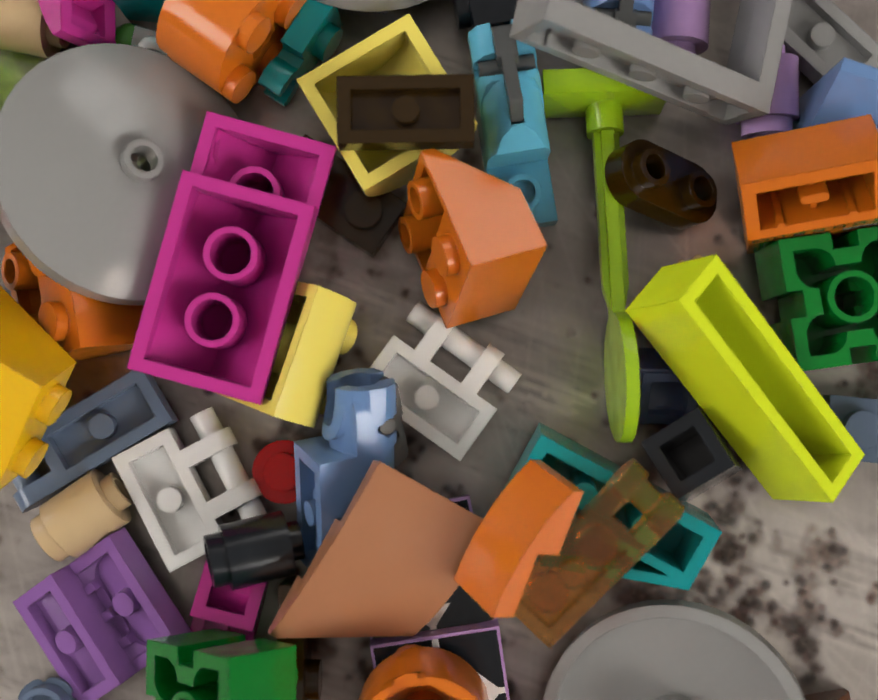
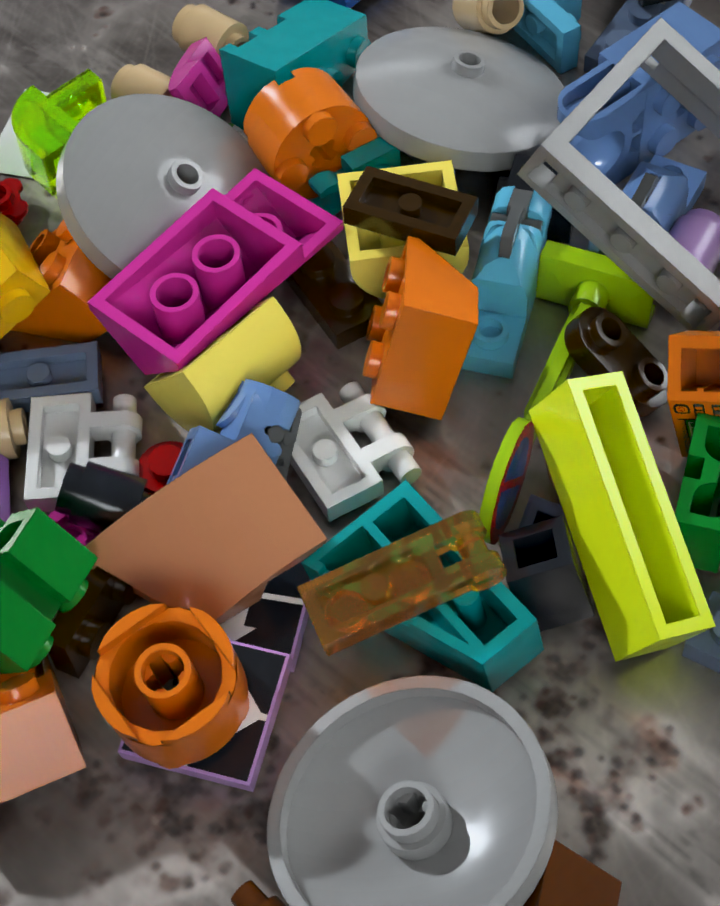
camera: 30 degrees right, 30 degrees down
orange slope [454,459,584,618] -> none

